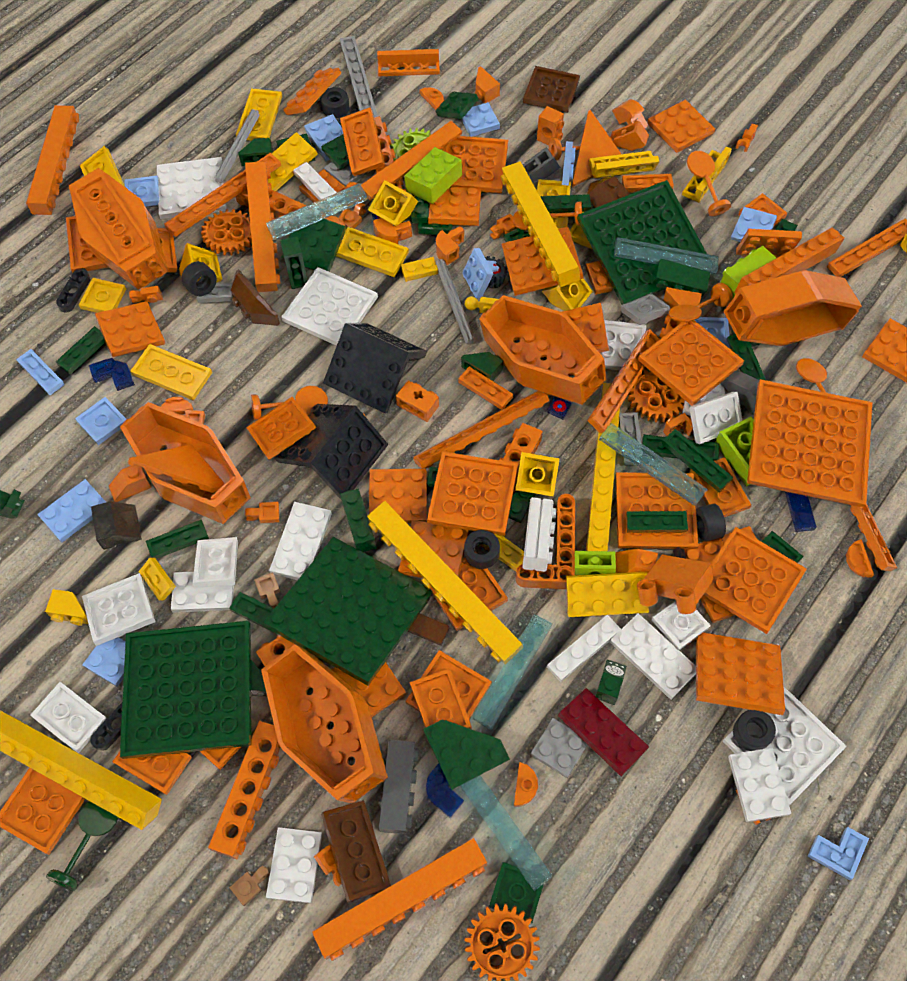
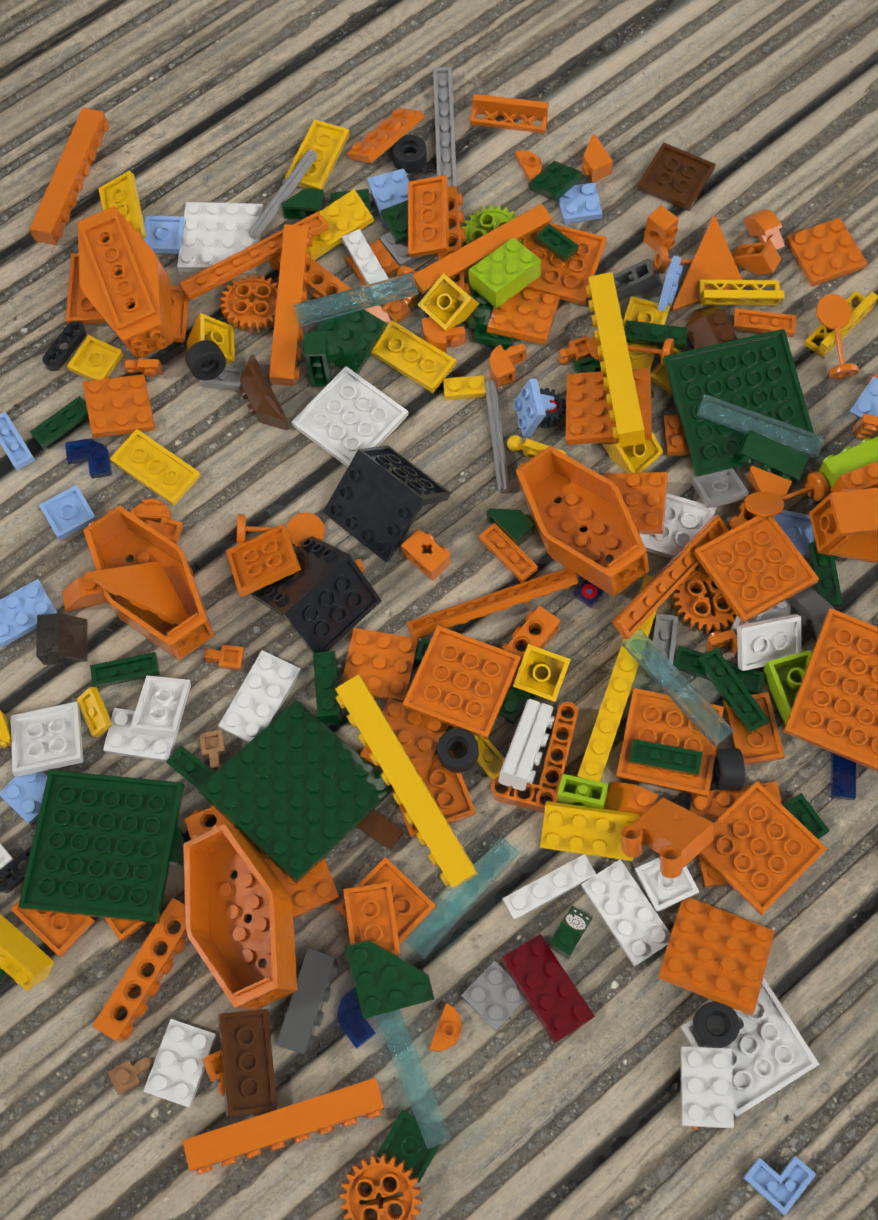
camera: 15 degrees right, 5 degrees up
none -> dark green plate [535,224,579,263]

